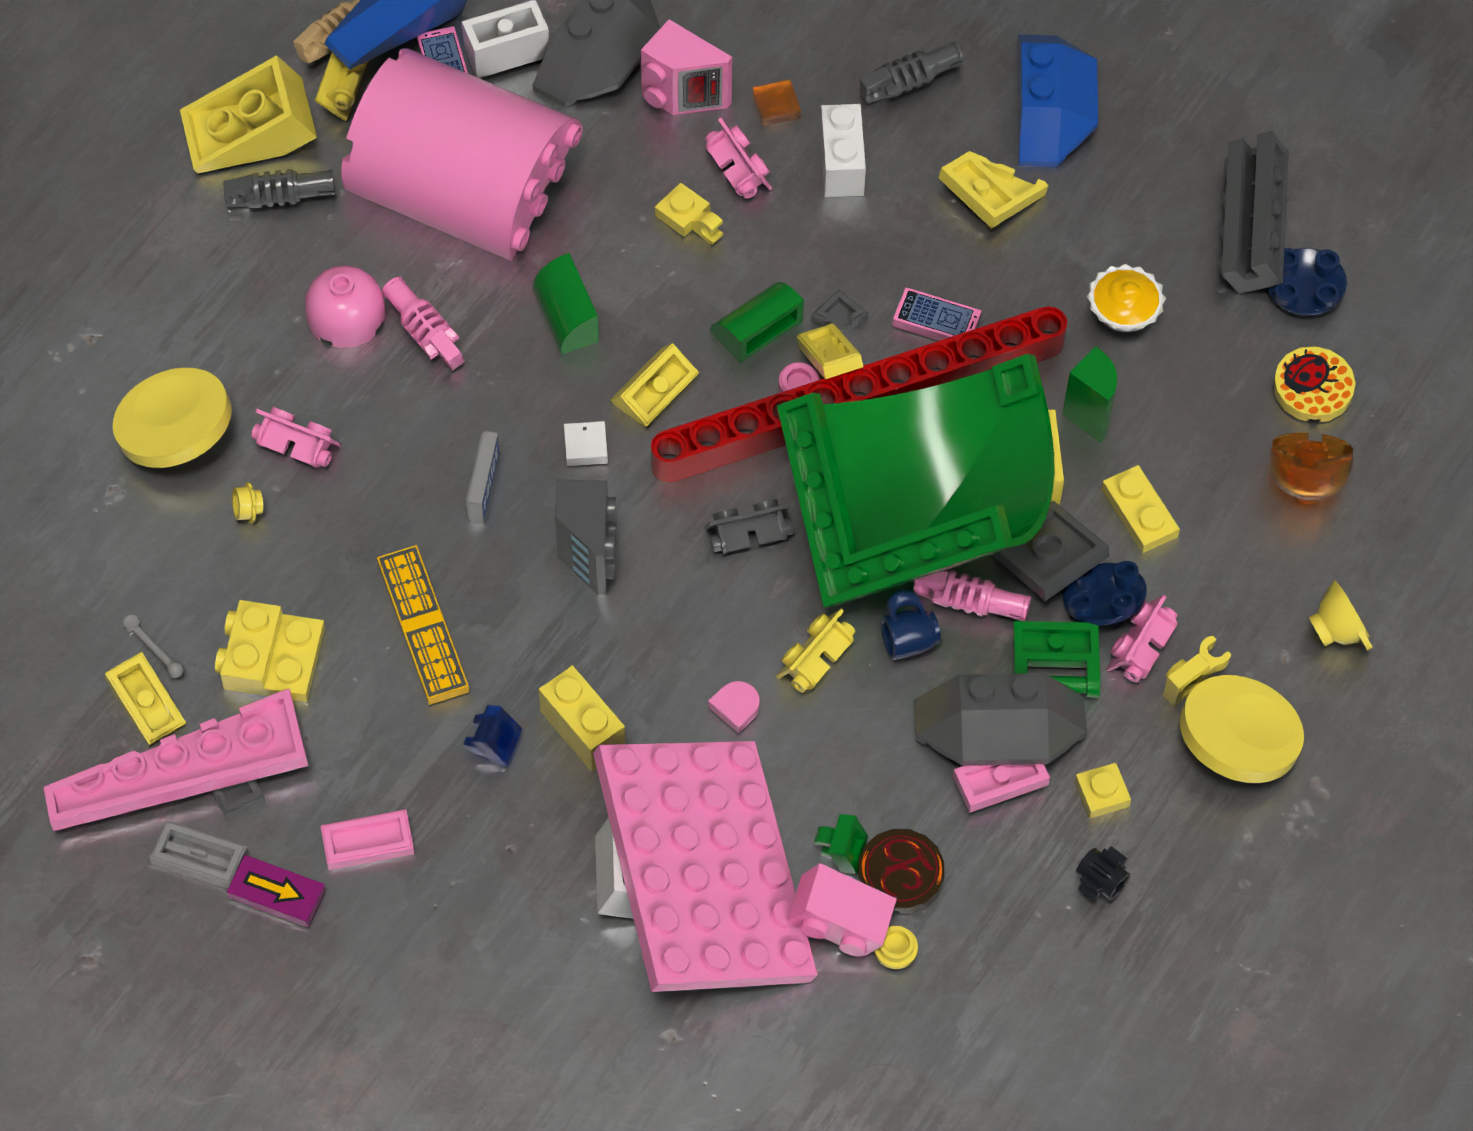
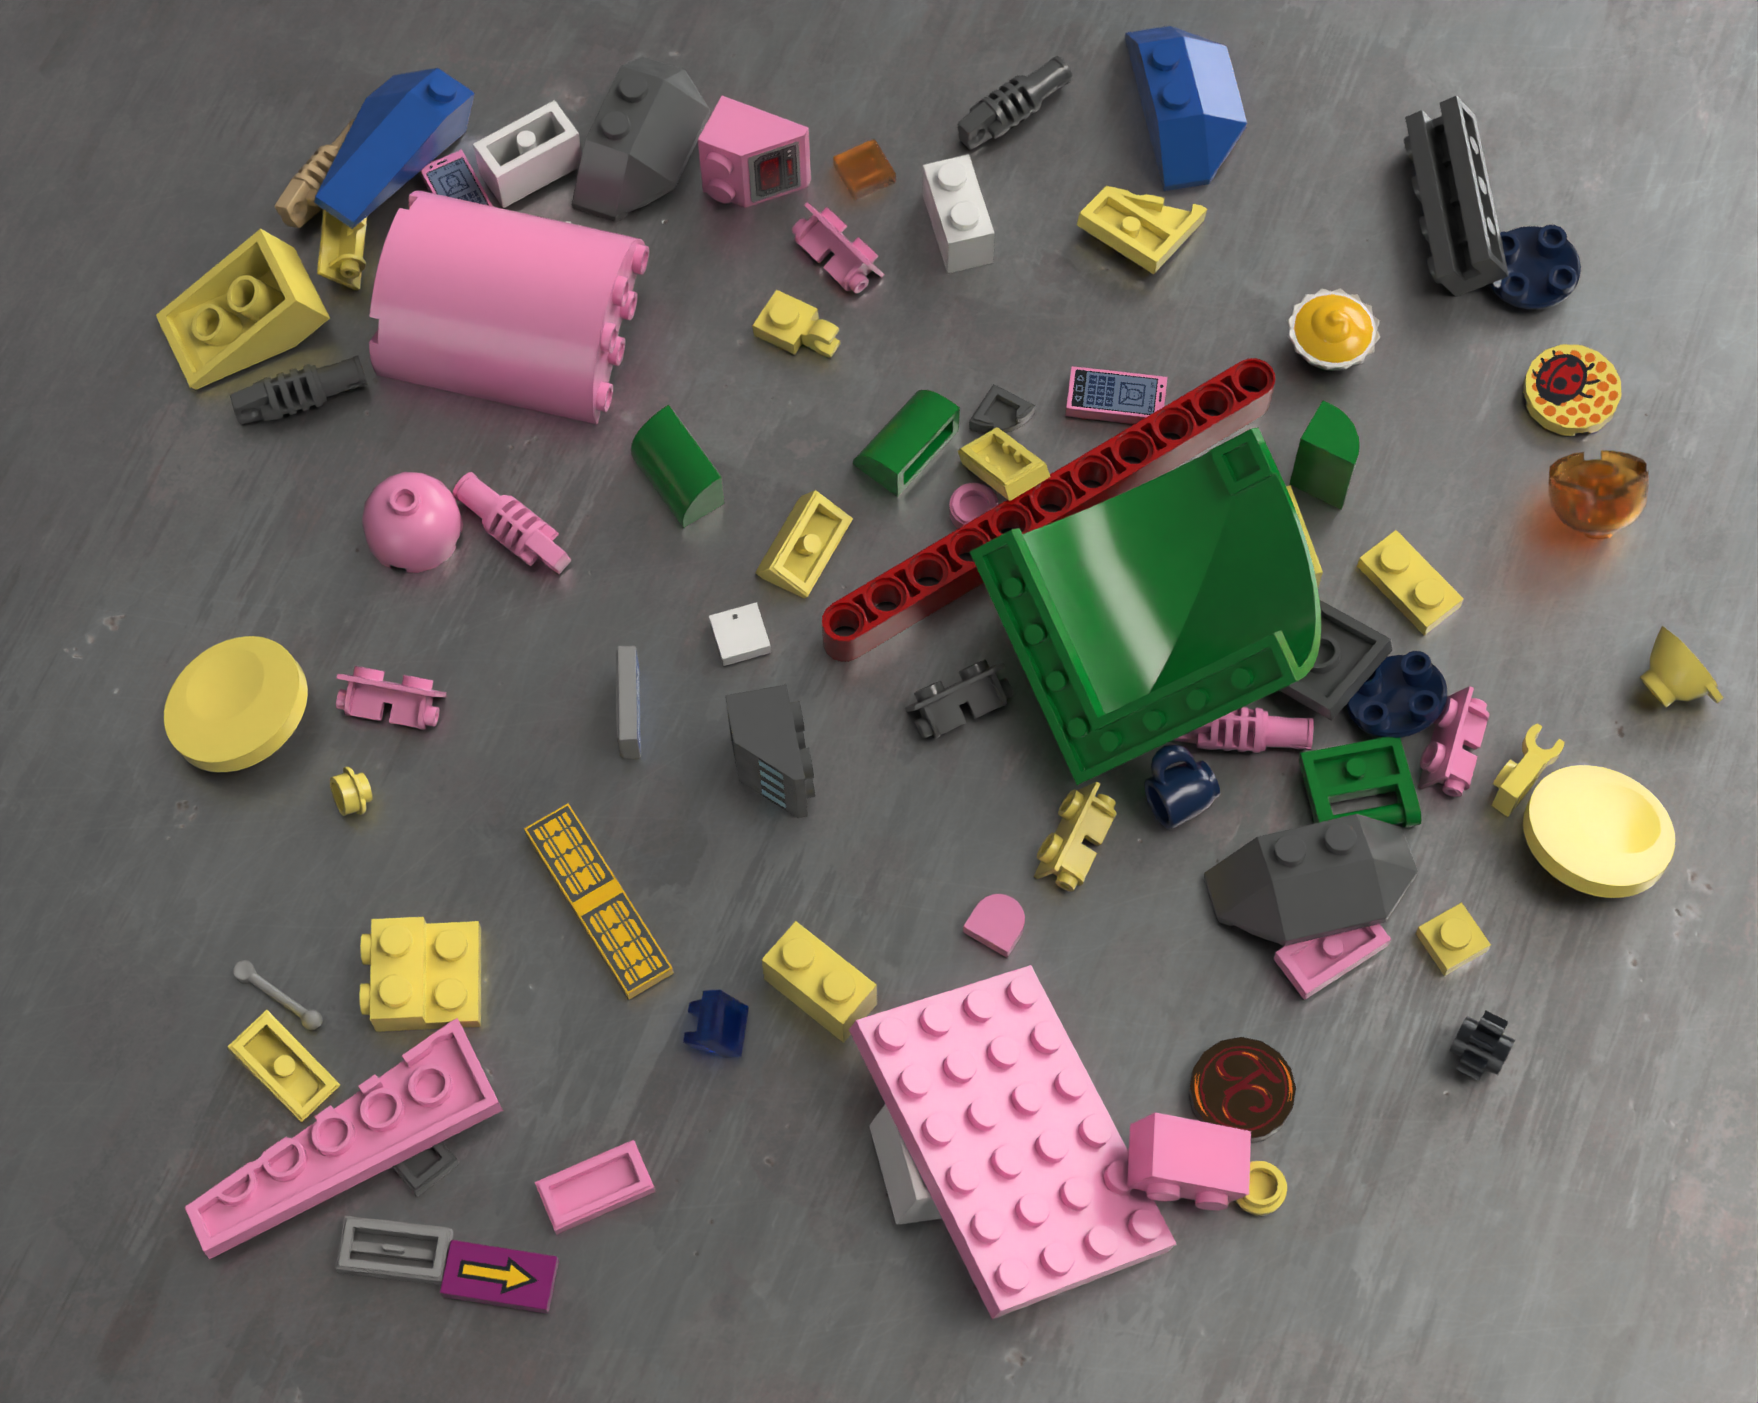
camera: 10 degrees left, 5 degrees up
green tile [814,814,868,874] -> none

